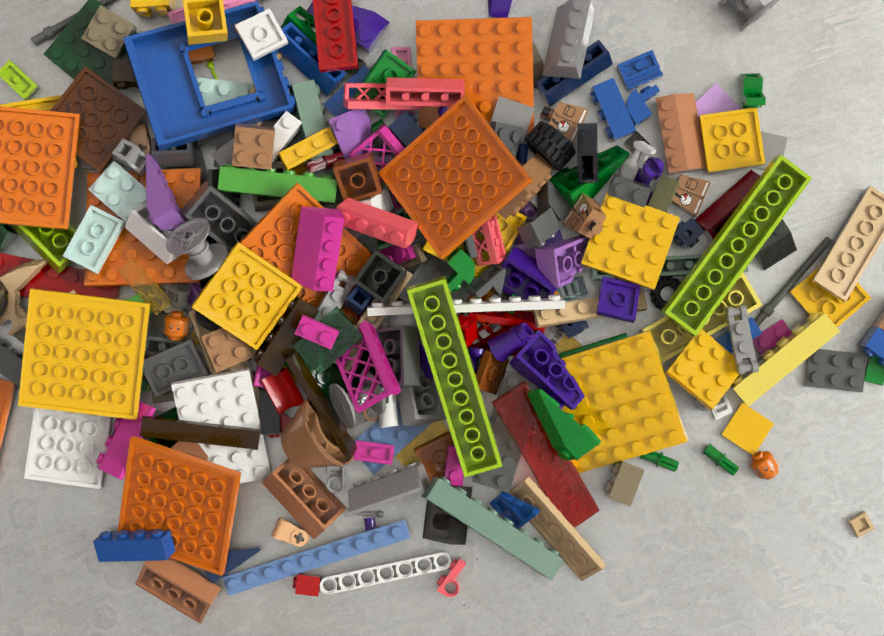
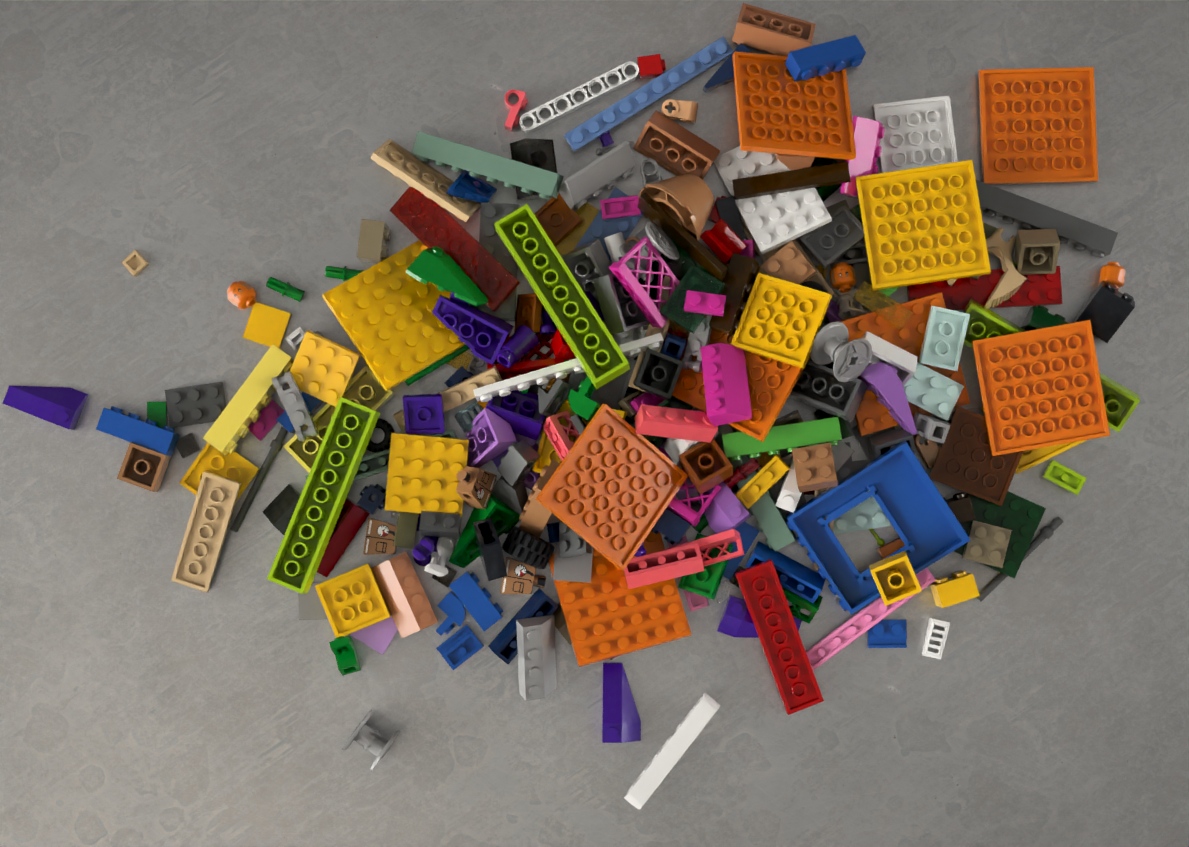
camera: 165 degrees right, 0 degrees up
white plate [235,9,288,61] -> none
dark pink plate [443,444,464,486] -> none
none -> clear smoke tile [176,433,201,458]

